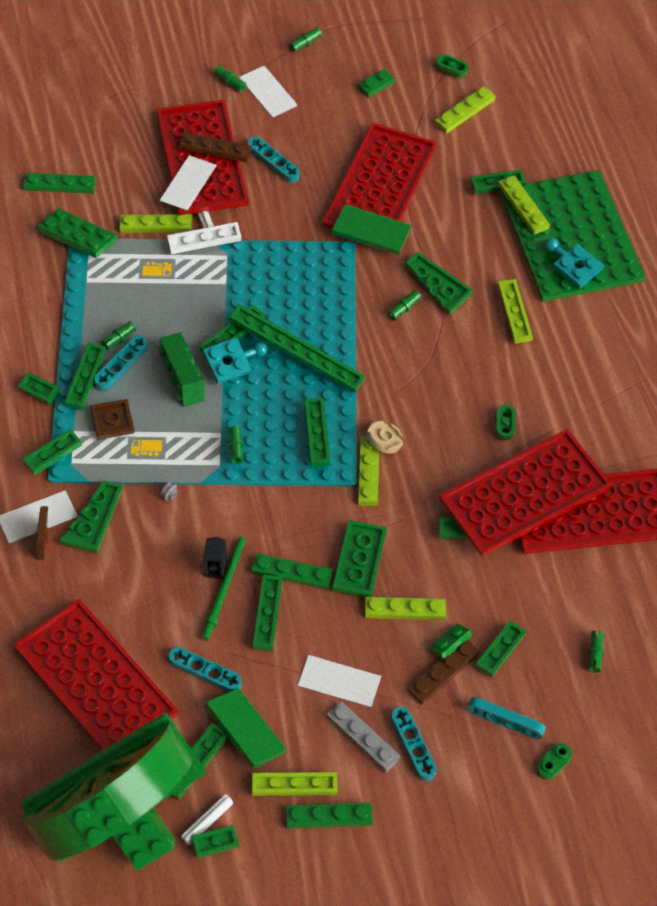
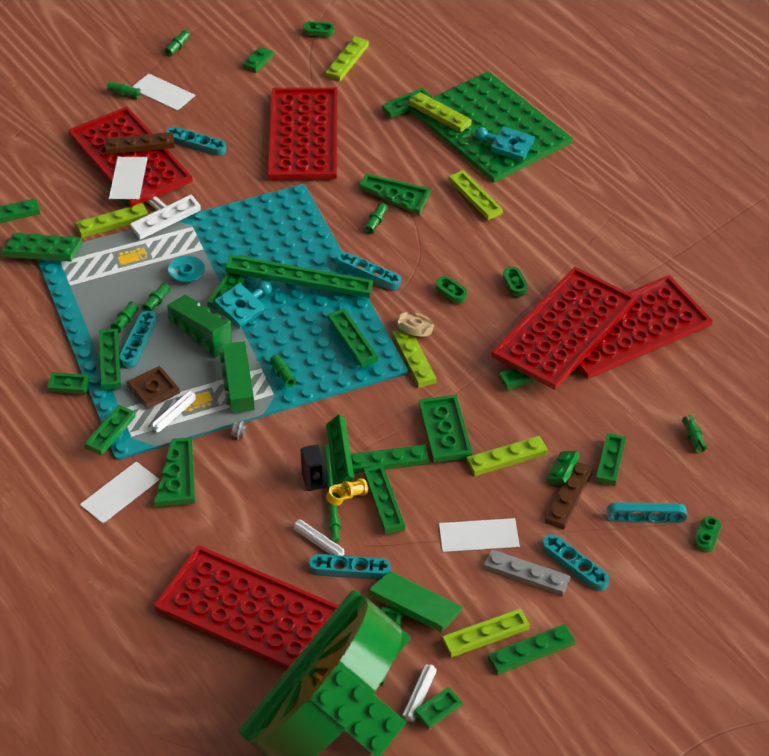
camera: 20 degrees left, 10 degrees down
reddish brown tile [36,506,48,560] -> none
green tile [332,204,412,255] -> none
none -> green pin [141,283,171,311]
none -> white axle [151,391,196,432]
none -> teal dish [168,256,205,282]
none -> green brick [219,341,255,413]
none -> white axle [293,519,345,556]
none -> green plate [326,414,354,485]
none -> yellow connector [326,478,368,506]
none -> teal beam [336,252,401,290]
none -> green plate [436,276,467,304]

